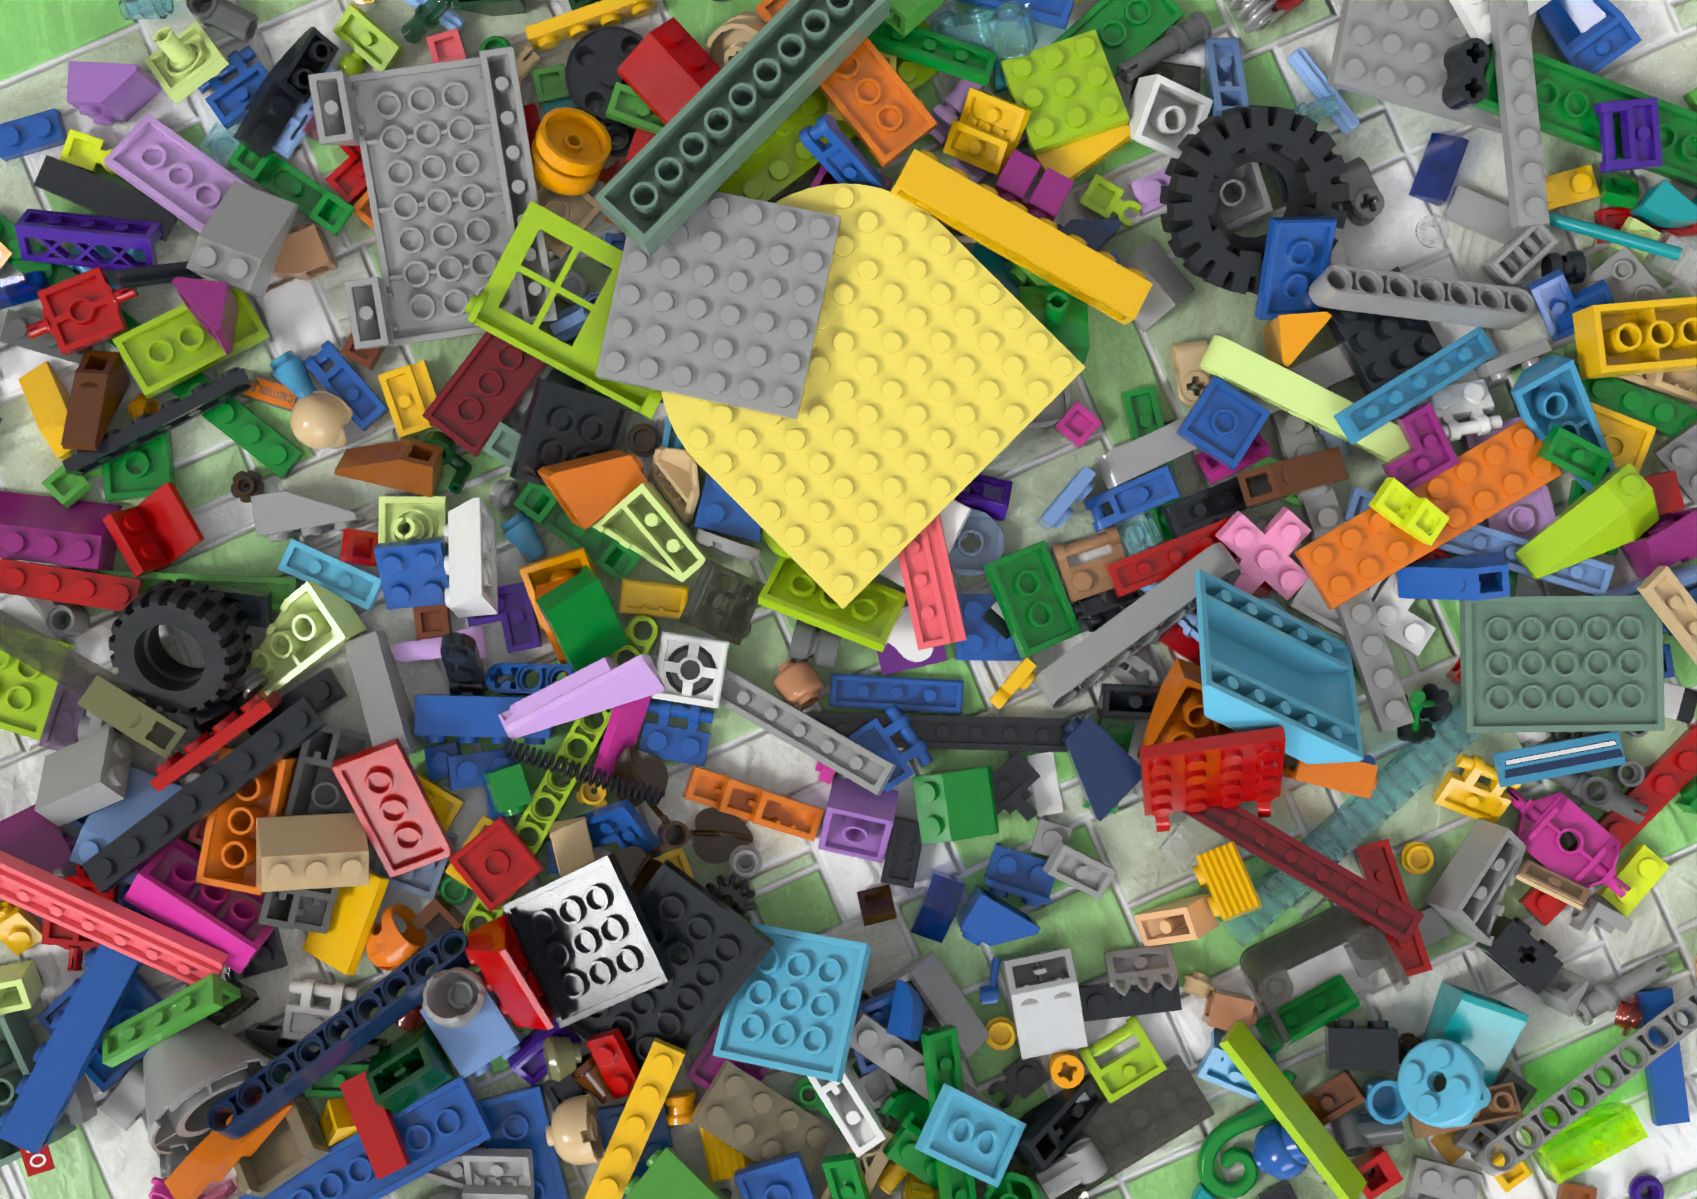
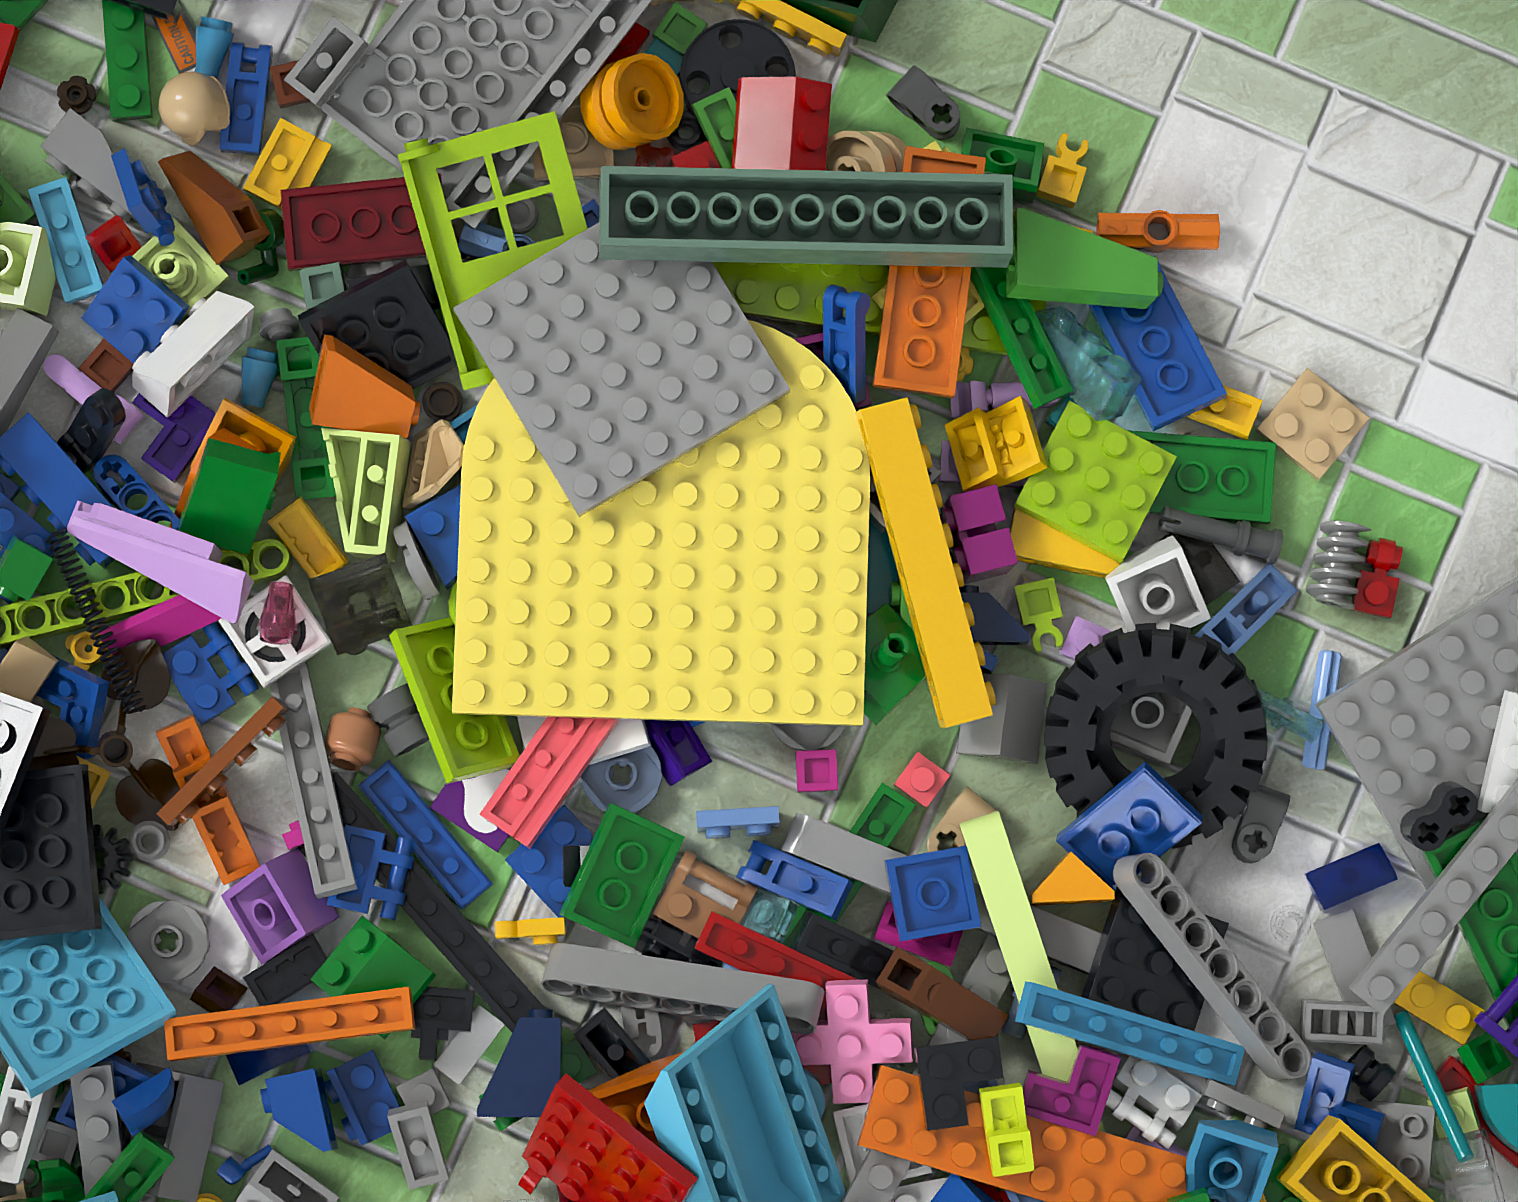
camera: 40 degrees right, 5 degrees down
none -> blue plate [111,148,175,246]
none -> light grey plate [127,901,210,982]
none -> dark orange plate [157,696,289,825]
none -> orange plate [164,987,416,1062]
none -> clear pink cone [256,582,297,645]
none -> coral plate [894,752,950,809]
none -> black plate [914,1037,1004,1131]

